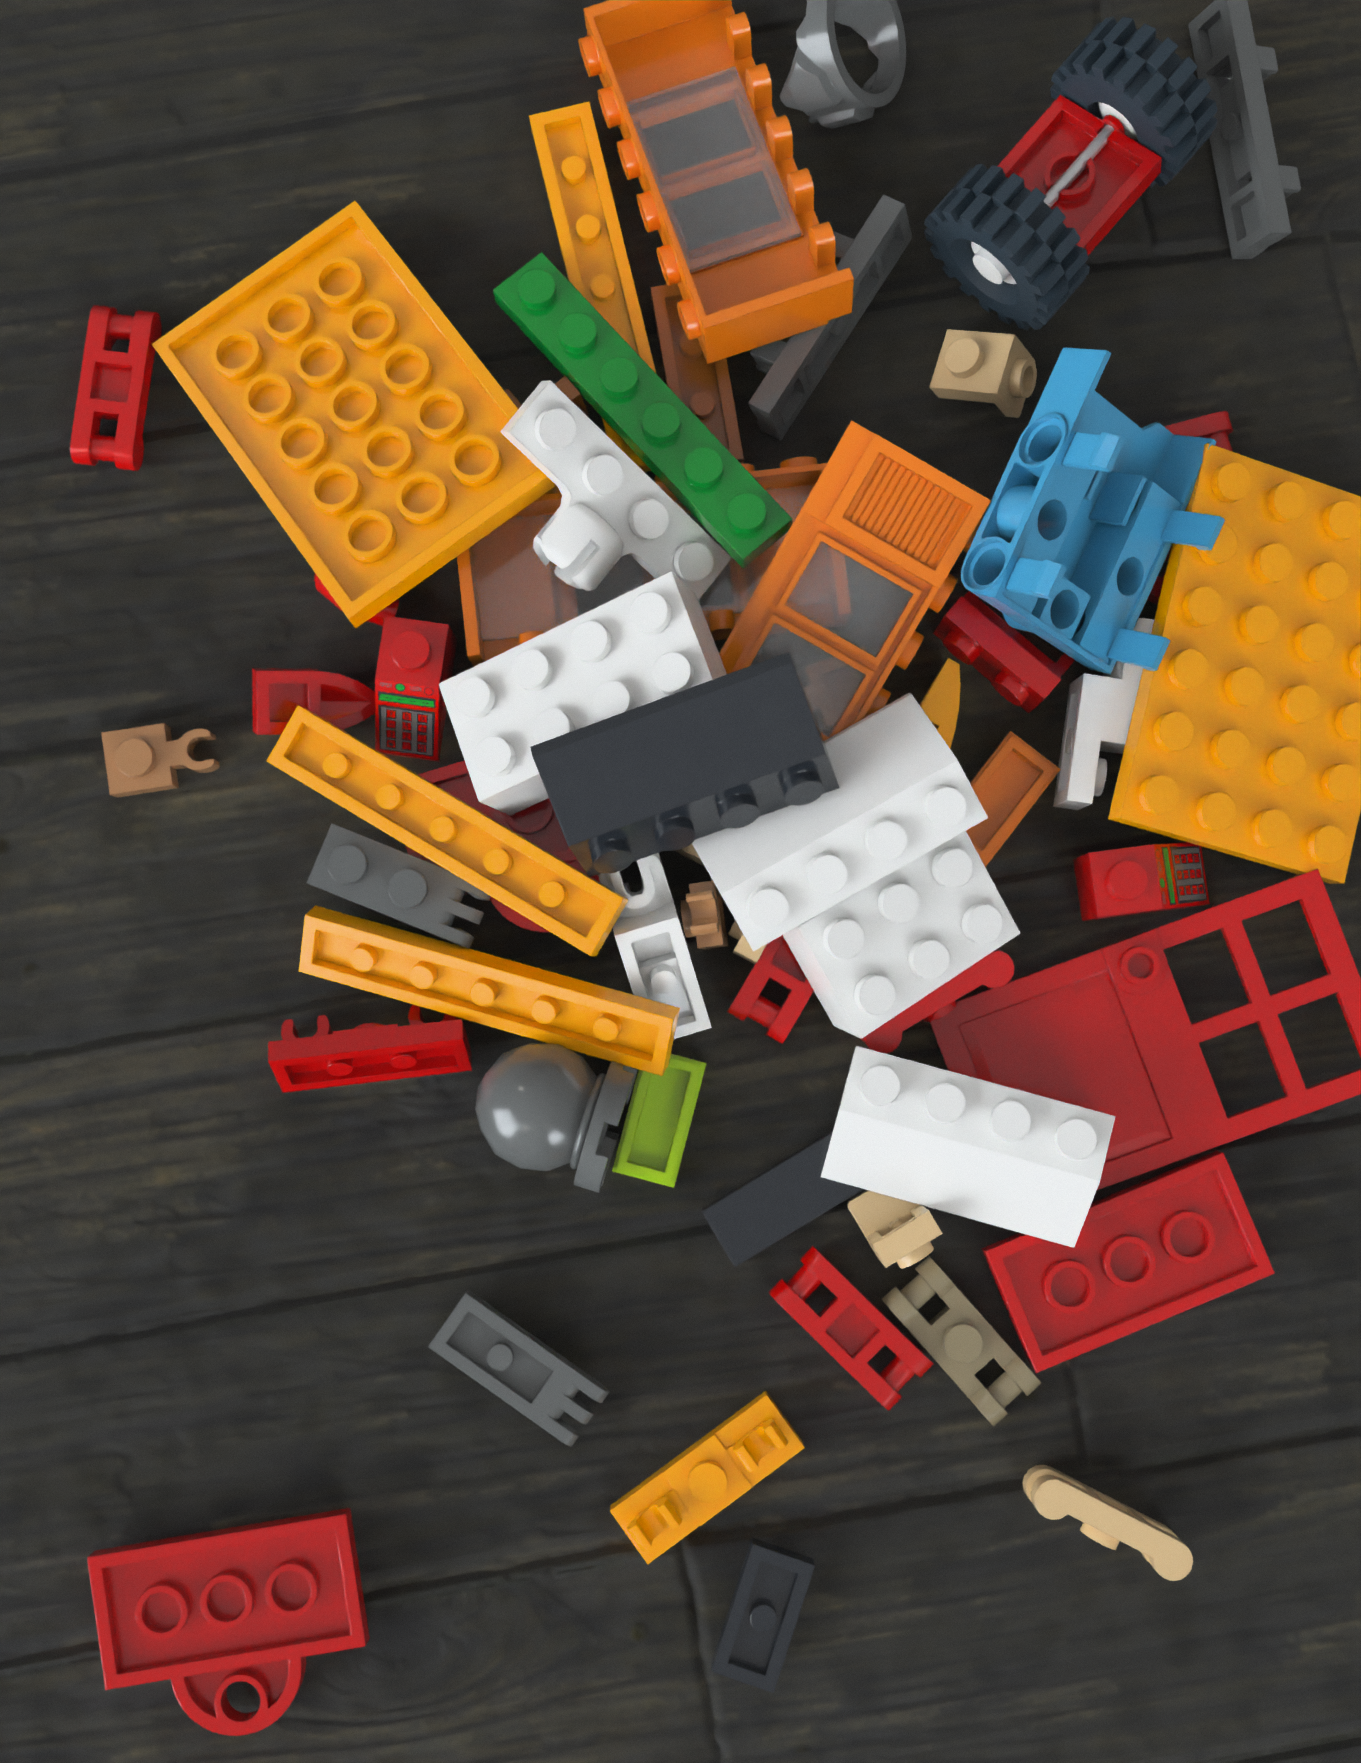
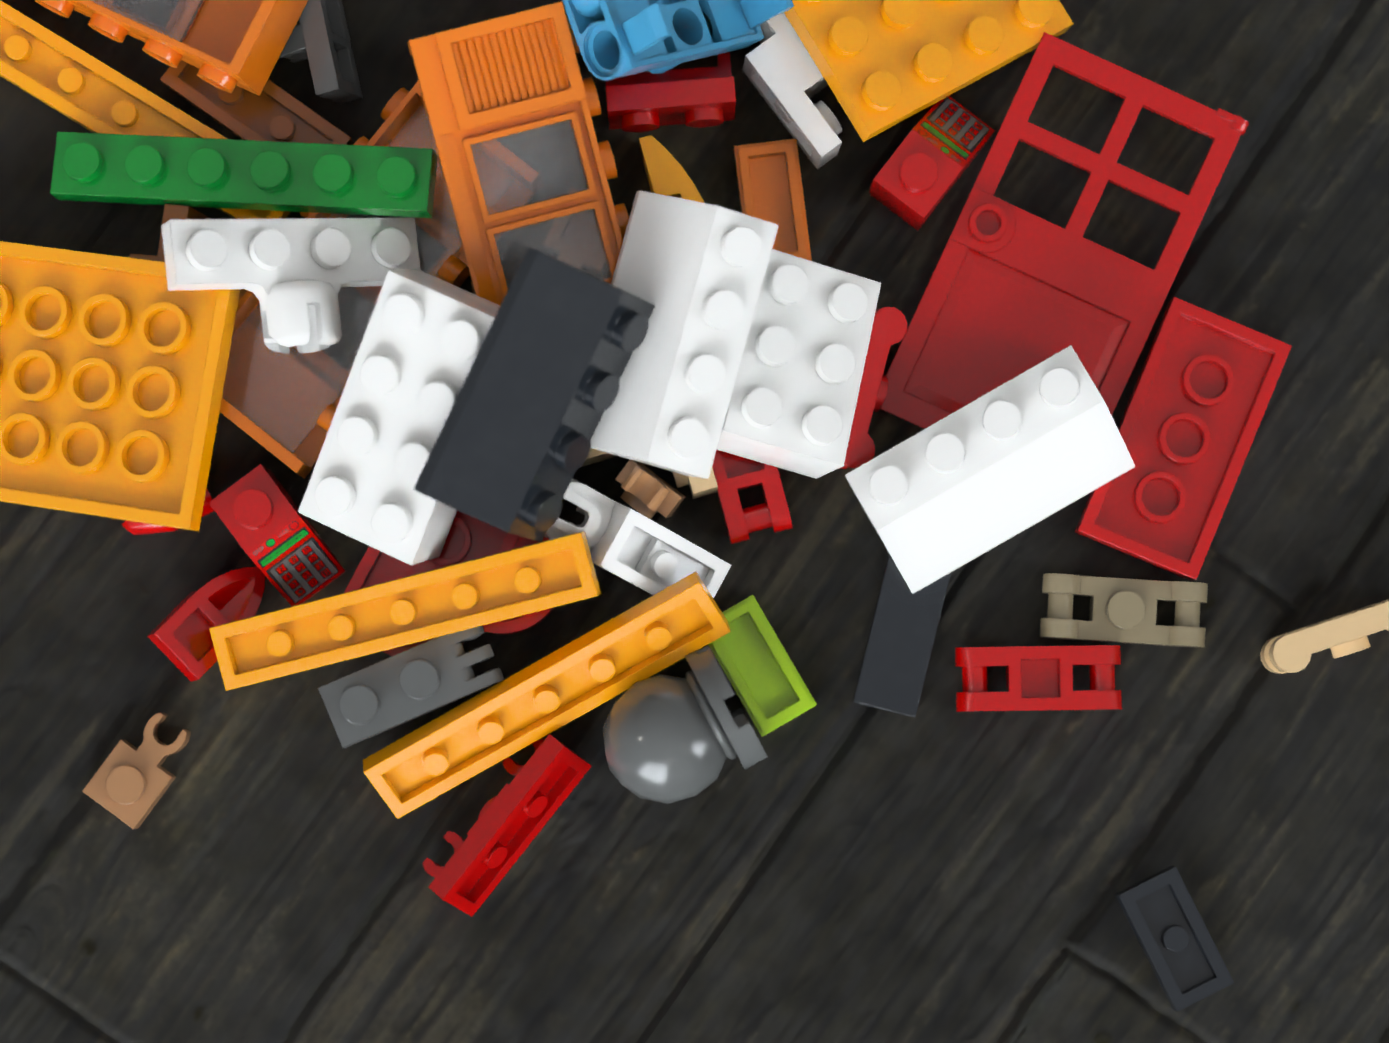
camera: 50 degrees left, 0 degrees up
dark grey hinge [428,1289,609,1447] -> none
light orange plate [610,1391,805,1564] -> none
tan bracket [847,1190,943,1269] -> none

